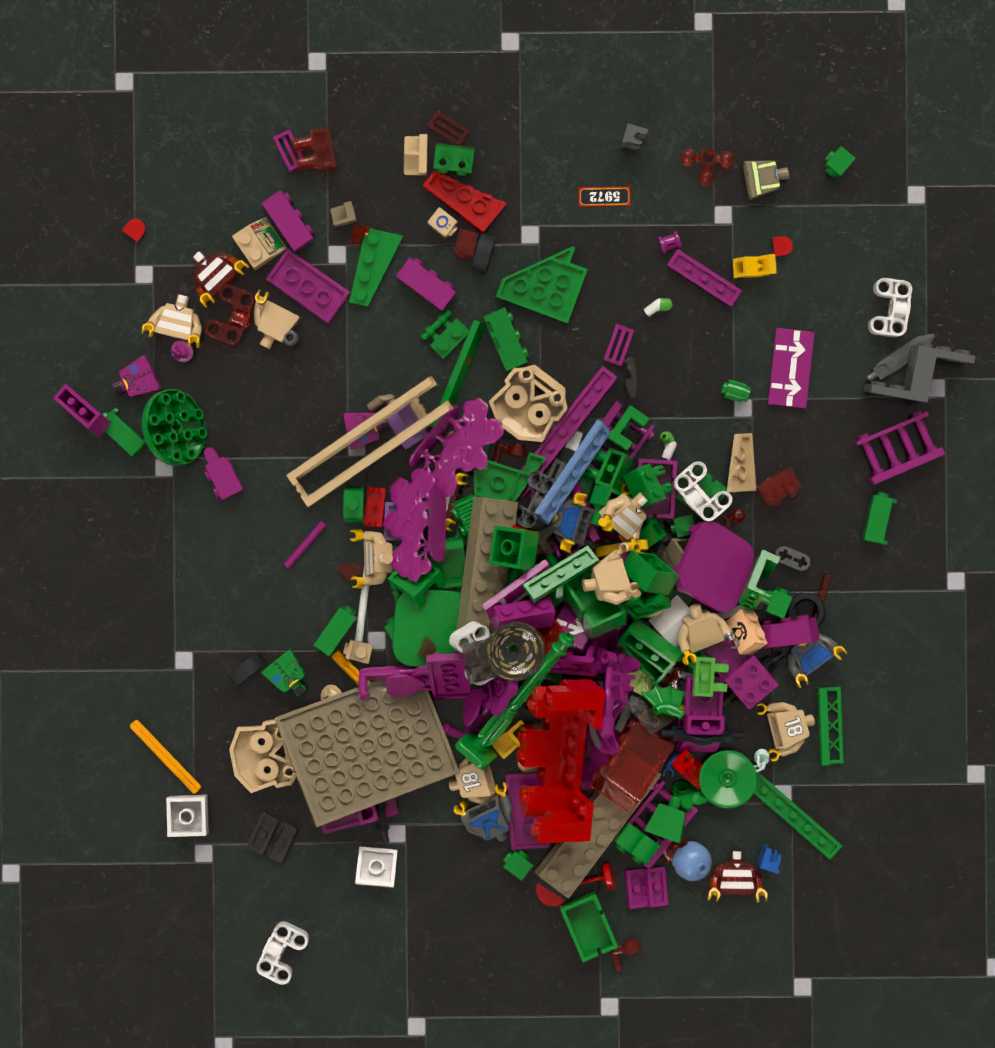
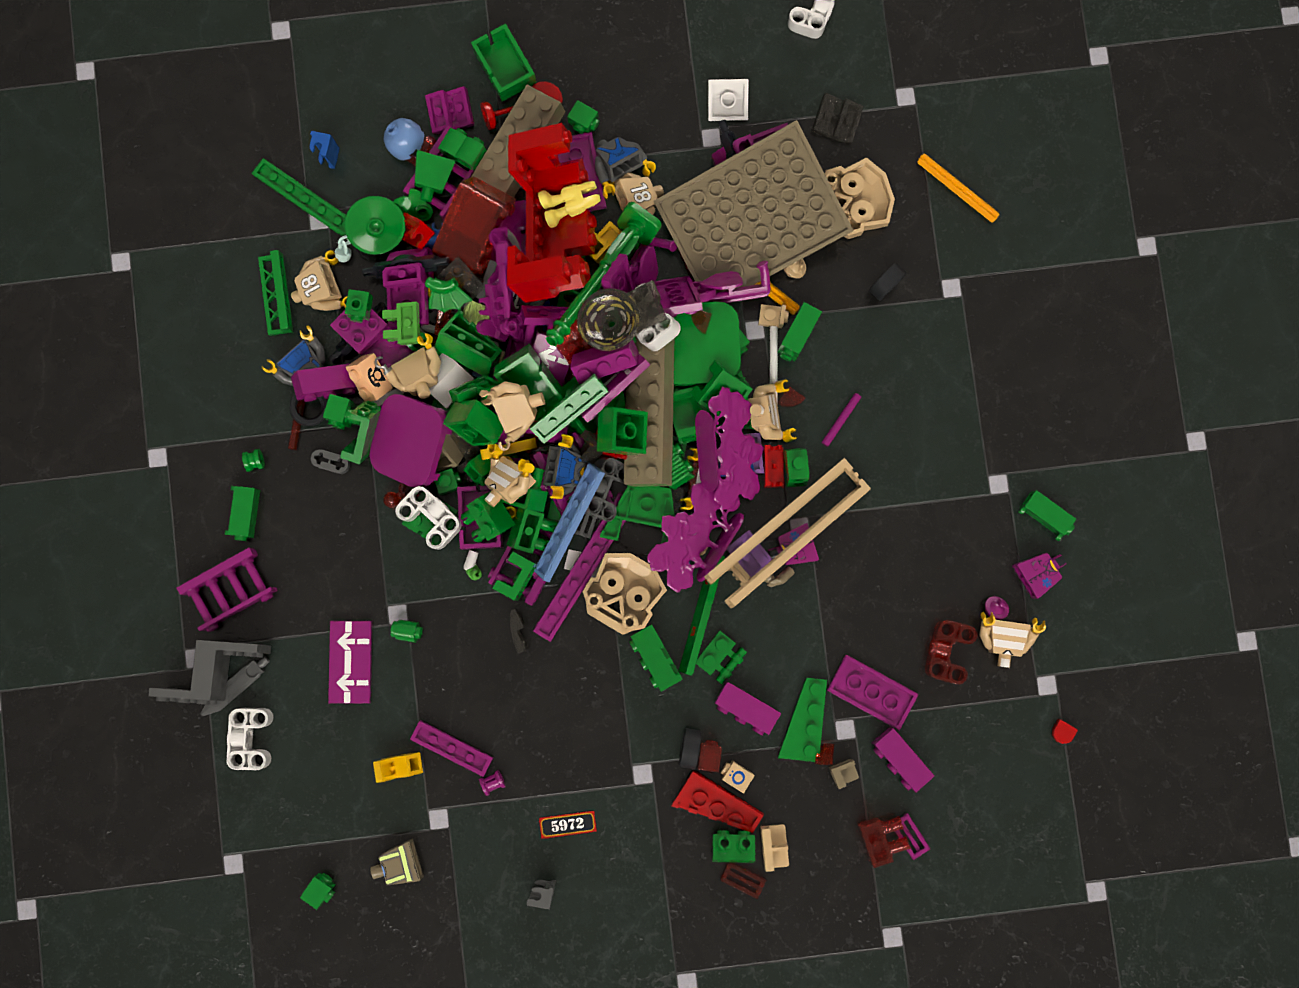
camera: 175 degrees right, 5 degrees down
magenta brick [53,384,112,437] -> none
green bracket [142,389,207,466] -> none
white brick [166,795,209,837] -> none
torso [192,251,249,307] -> none
magenta hinge [204,447,244,500] -> none
tan slope [232,217,287,270] -> none
tan torso [254,290,301,349] -> none
green torso [261,649,307,696] -> none
clear red plate [492,443,527,463] -> none
green wing [496,246,588,324] -> none
magenta tile [603,324,634,366] -> none
clear red plate [610,939,642,971] -> none
arm [644,298,673,317] -> none
clear red piece [681,148,734,185] -> none
clear red torso [707,850,767,902] -> none
tan wing [727,433,756,492] -> none
clear red brick [756,467,802,507] -> none
red tile [772,236,793,257] -> none
none -> green wheel [242,449,265,472]
none -> green brick [345,289,373,323]
none -> light yellow piece [538,181,601,228]

